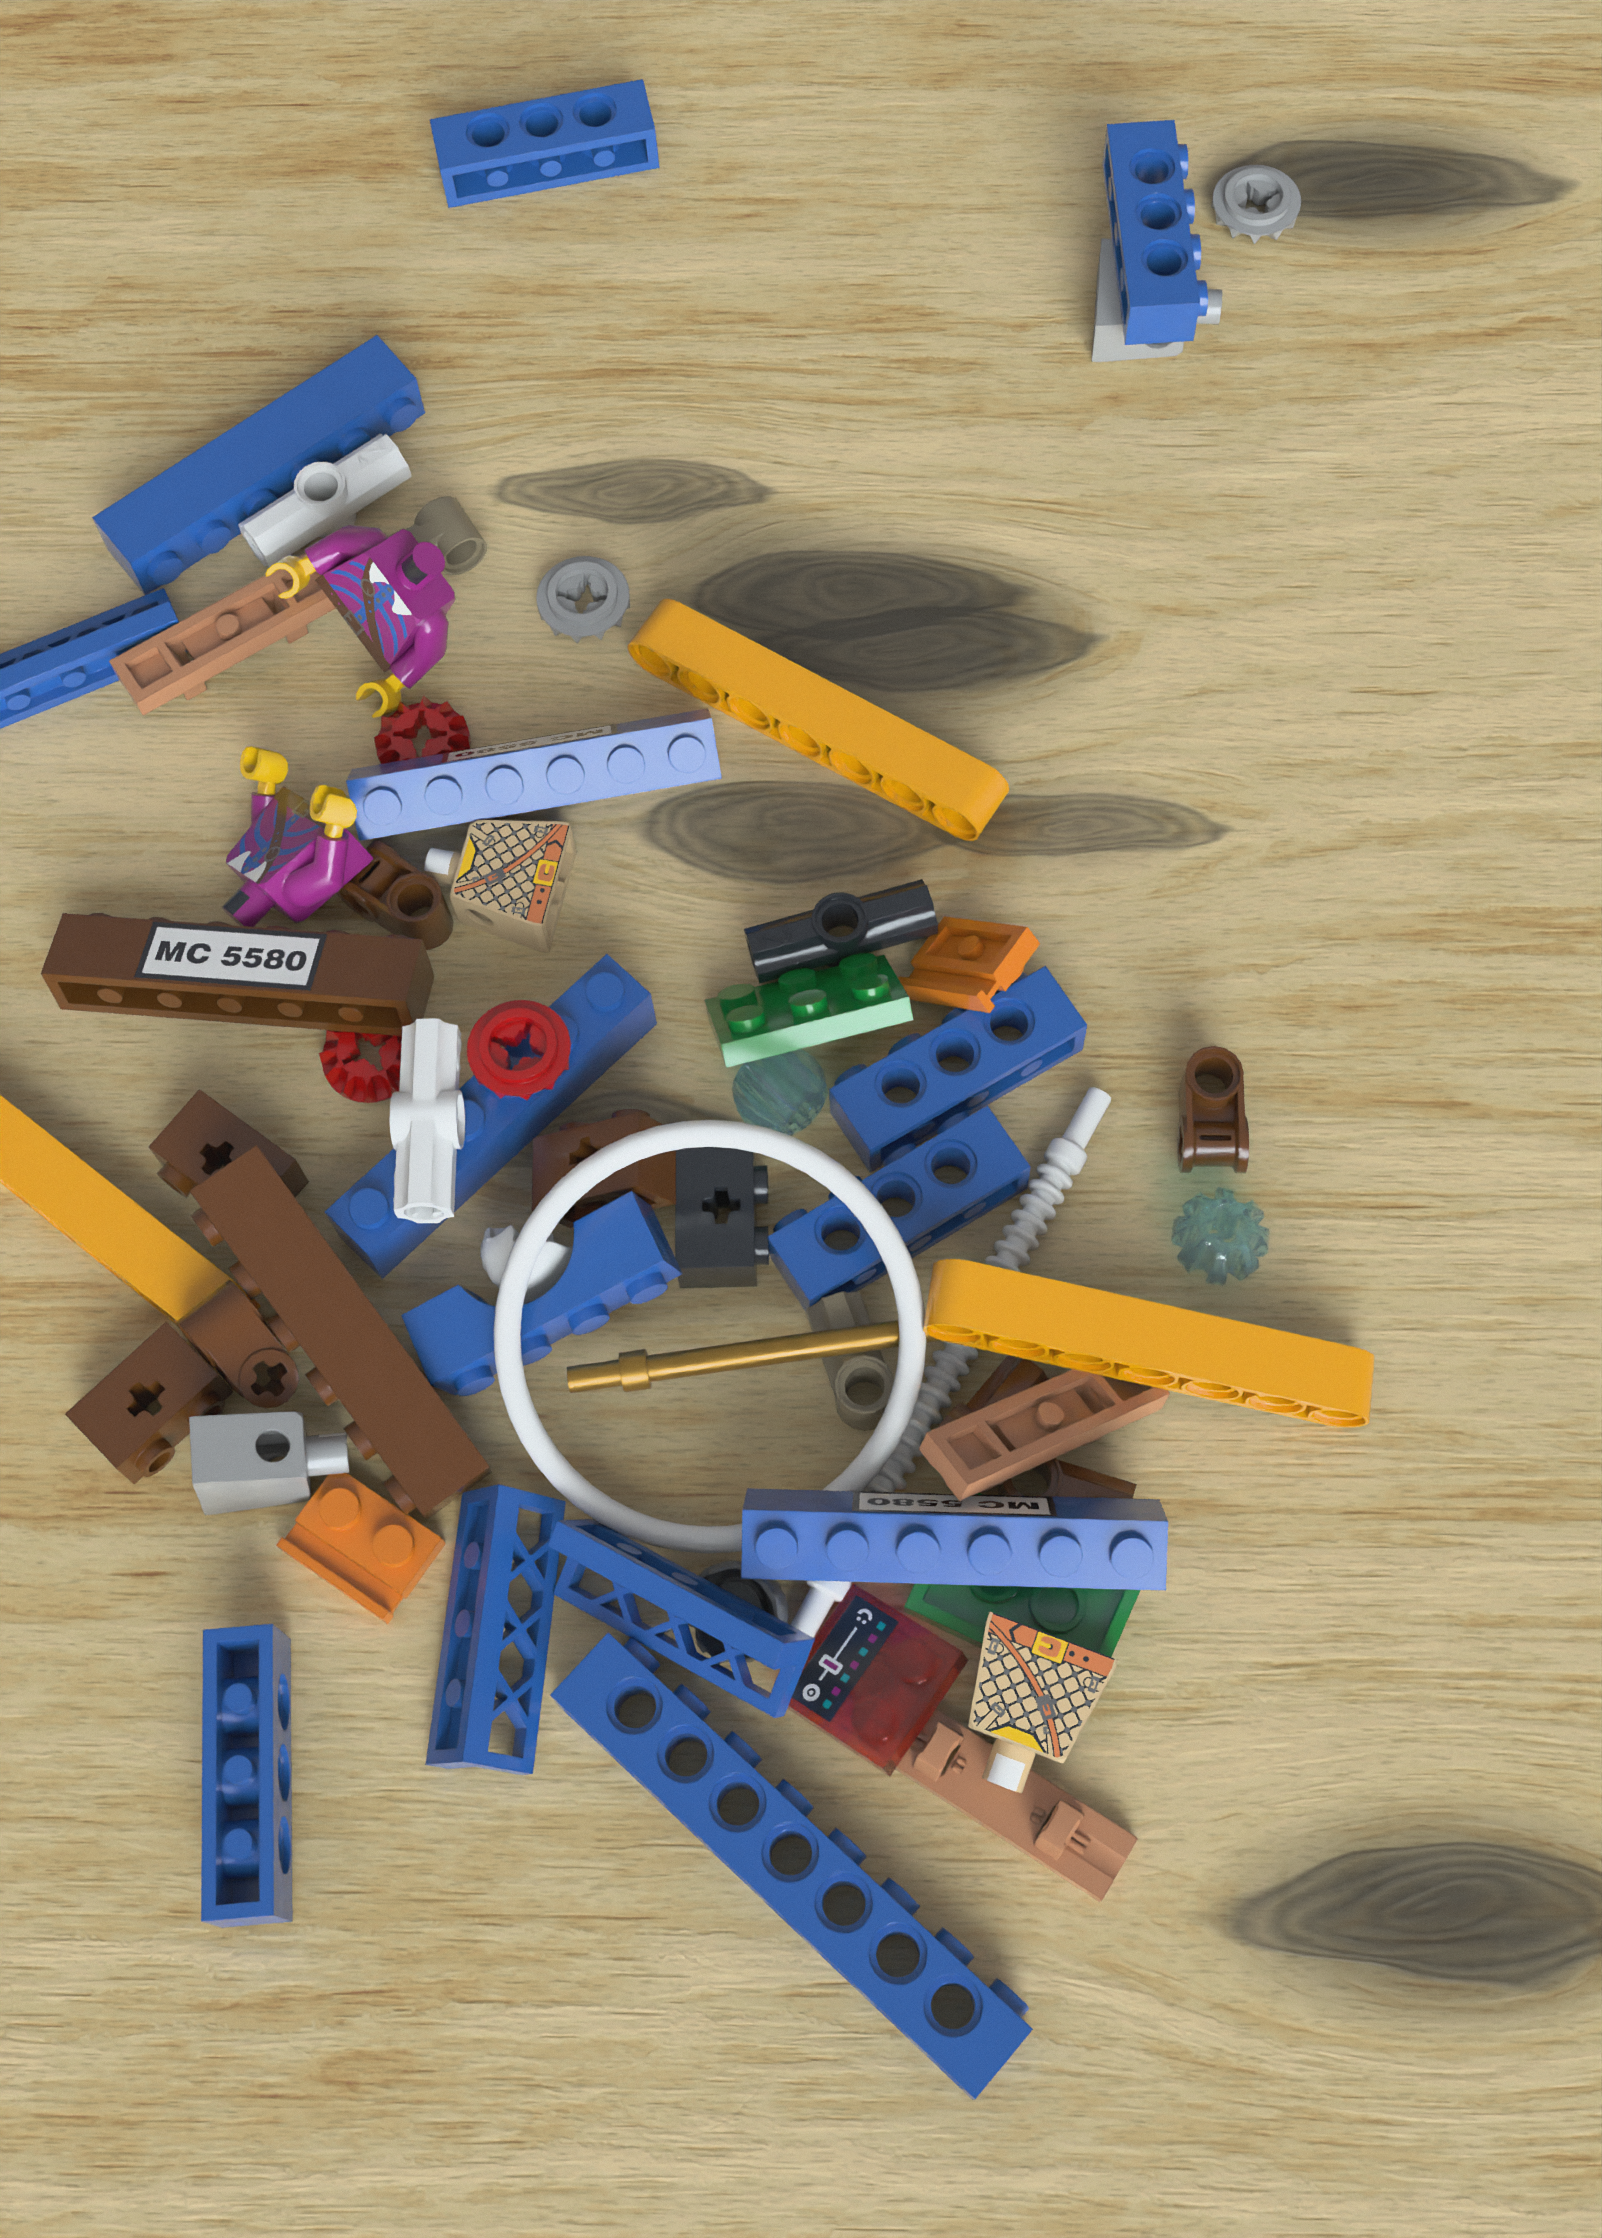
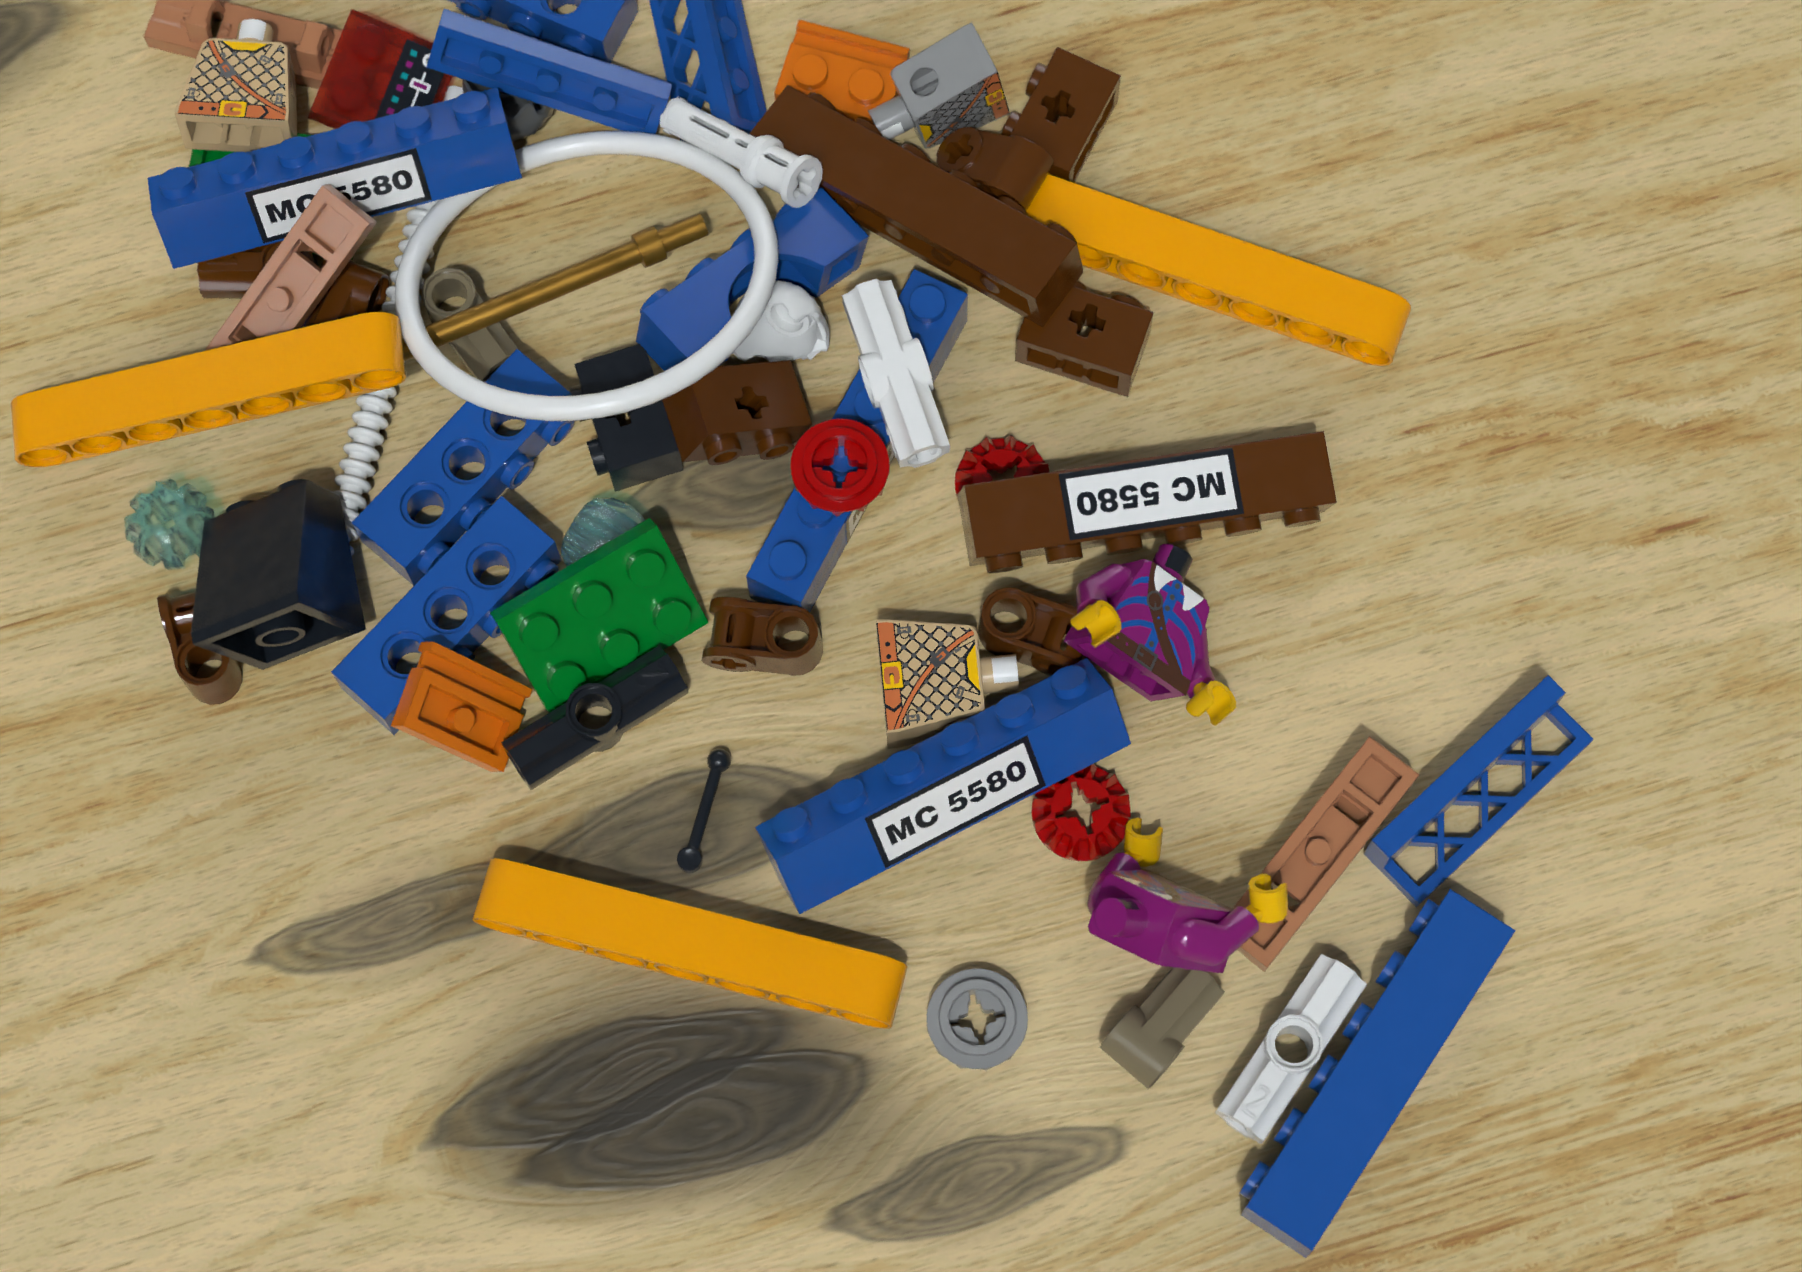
camera: 160 degrees right, 5 degrees up
none -> black slope [191,479,366,670]
none -> white pin [660,97,823,208]
none -> black hinge [677,749,731,873]
none -> reddish brown piece [701,597,823,676]

